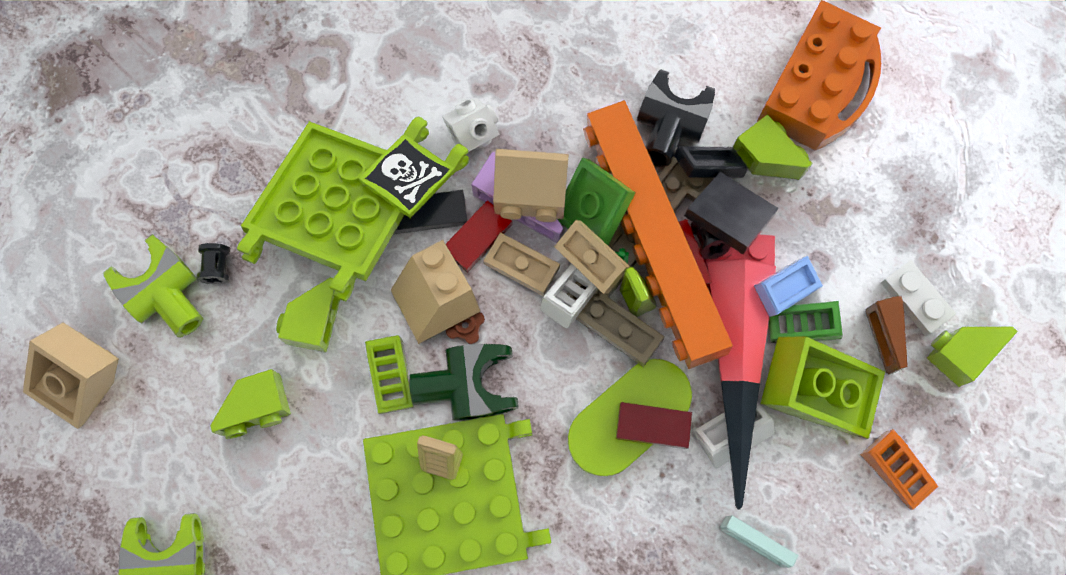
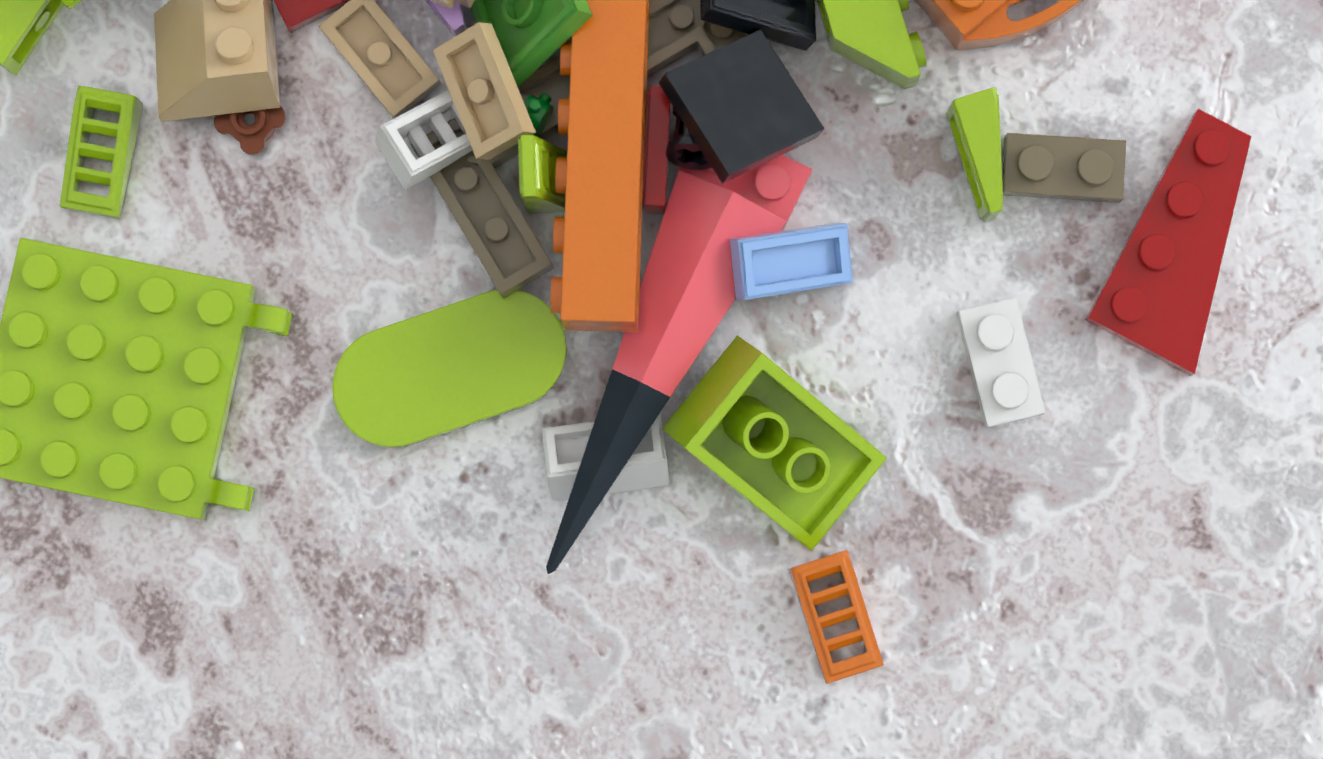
camera: 25 degrees right, 10 degrees up
dark green connector [409,344,519,421] -> none
tan slope [417,435,463,480] -> none
dark red tile [616,402,692,449] -> none
light aqua tile [720,515,799,568] -> none
bright green slope [769,301,843,343] -> none
dark orange slope [865,296,908,375] -> none
lime slope [927,326,1018,387] -> none
none -> lime slope [946,87,1003,222]
none -> dark tan plate [1002,133,1126,203]
none -> red wing [1085,108,1252,376]

